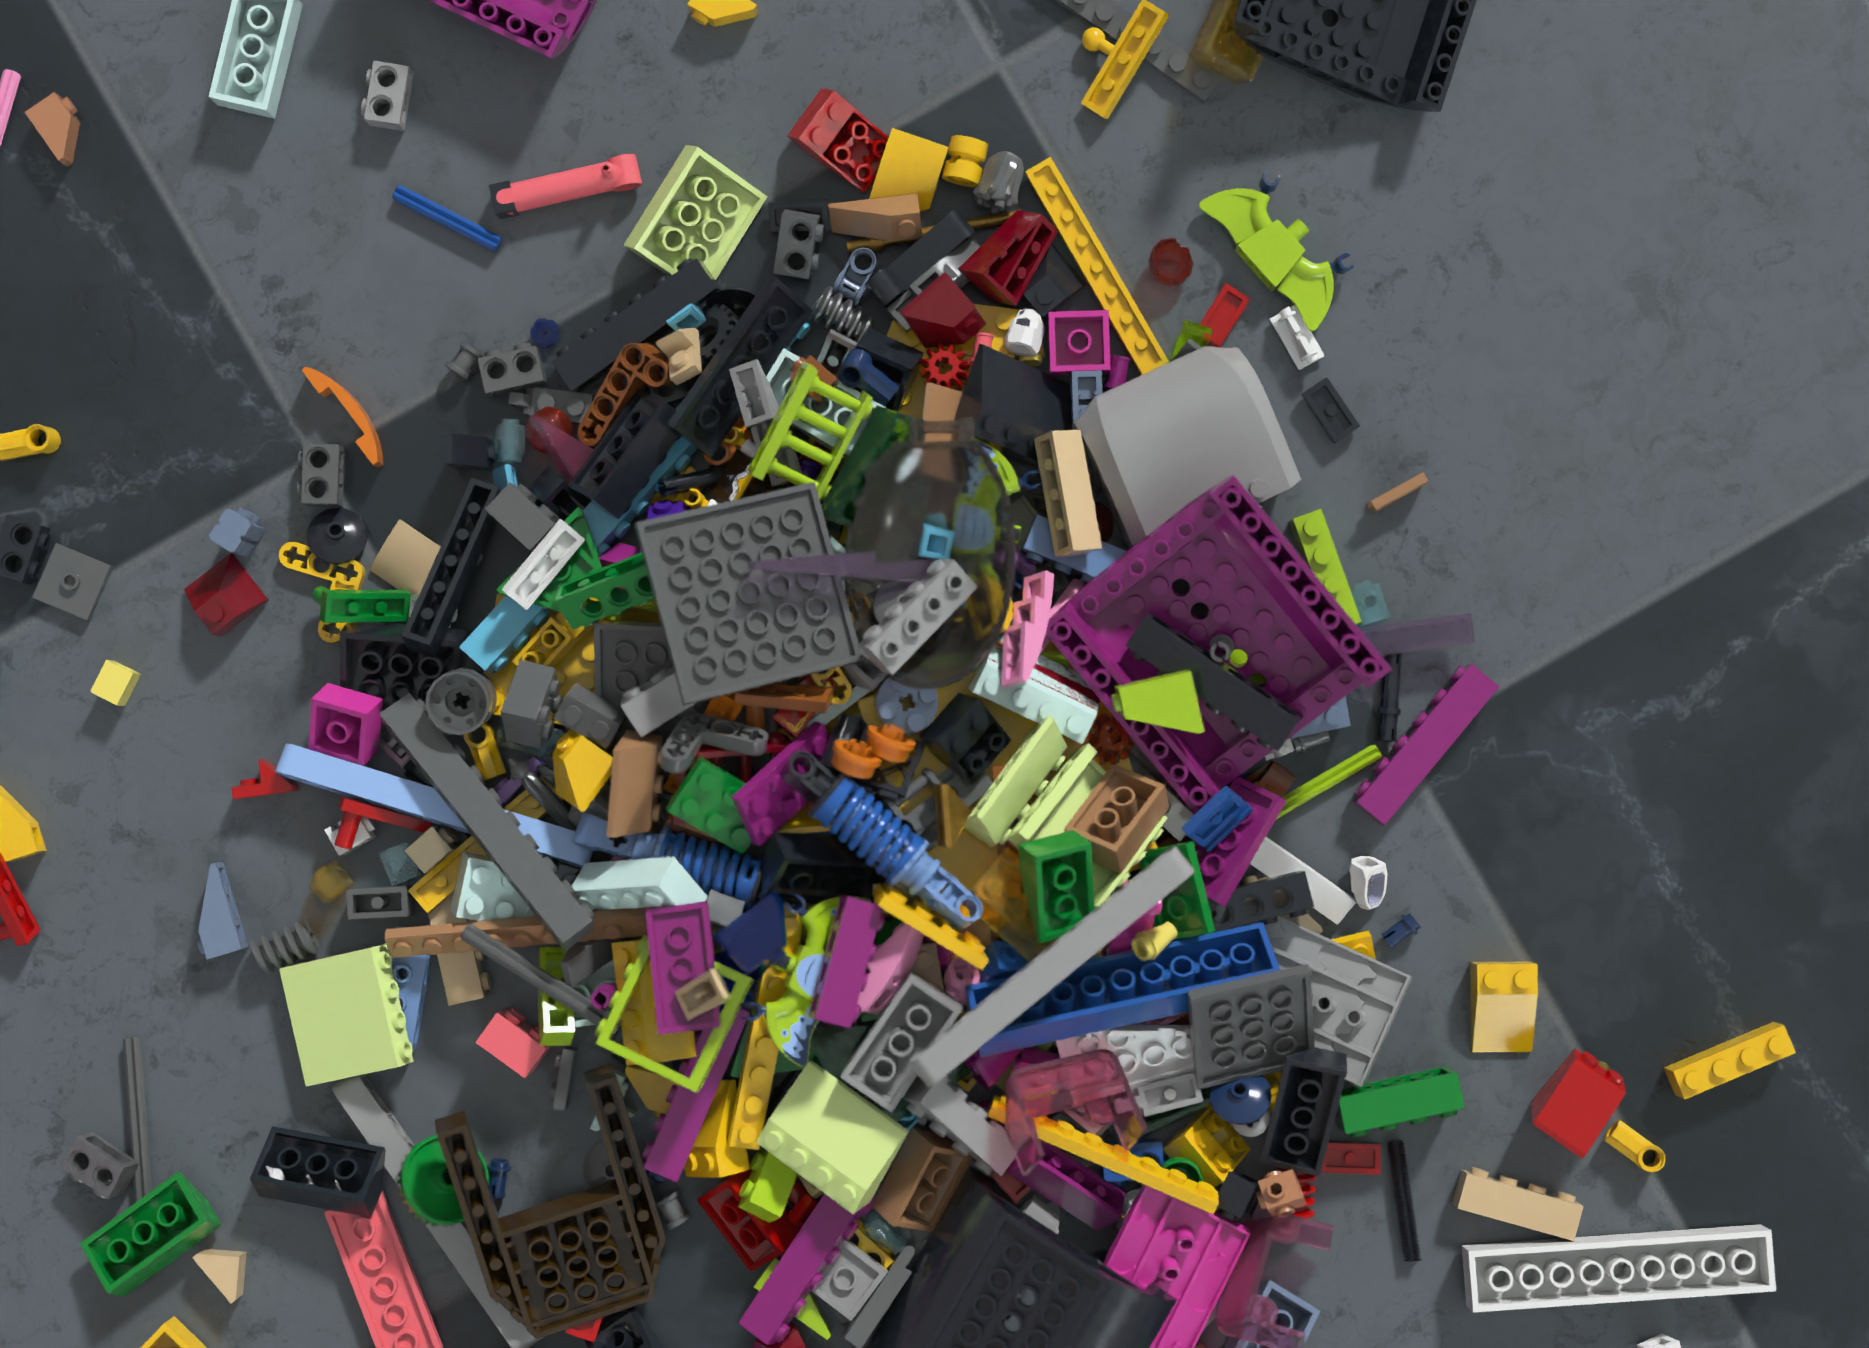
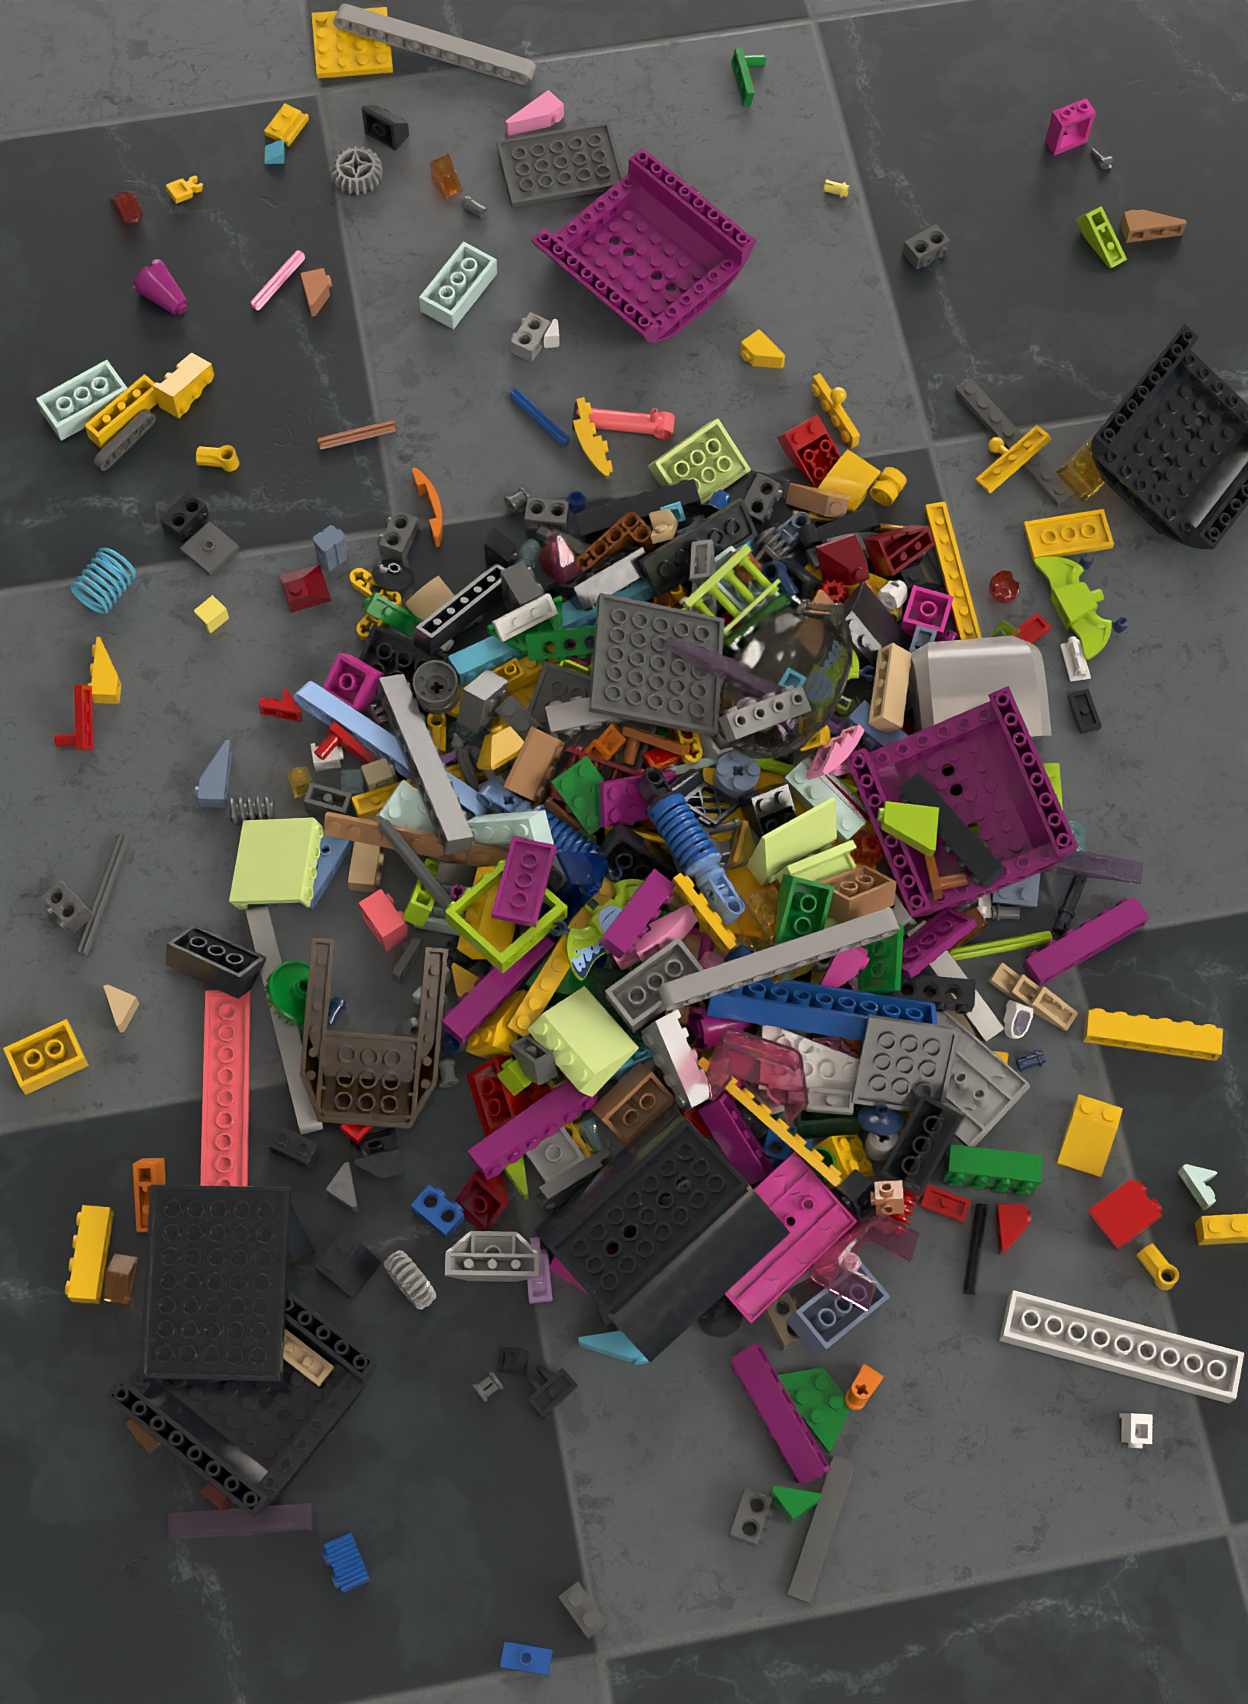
camera: 20 degrees right, 20 degrees down
green slope [80,1172,222,1297] -> none
dark grey beam [660,712,768,773] -> none
tan slope [674,968,732,1020] -> none
orange piece [831,738,882,779] -> none
orange piece [866,724,916,763] -> none
dark grey piece [973,151,1024,214] -> none
light yellow cone [1131,922,1177,961] -> none
blue plate [1181,785,1254,852] -> none
dark grey pin [1209,634,1234,662] -> none
medium nougat tile [1366,472,1428,513] -> none
tan brick [1452,1167,1584,1241] -> none
none -> axle [317,420,397,450]
none -> dark grey slope [509,1035,557,1086]
none -> white slope [544,319,559,348]
none -> yellow slope [573,397,613,479]
none -> blue cone [708,489,731,509]
none -> yellow plate [811,373,860,449]
none -> dark orange piece [923,854,968,900]
none -> tan slope [988,962,1078,1031]
none -> red slope [995,1203,1031,1255]
none -> yellow plate [1023,509,1114,561]
none -> yellow brick [1083,1008,1223,1061]
none -> light aqua slope [1178,1164,1217,1211]

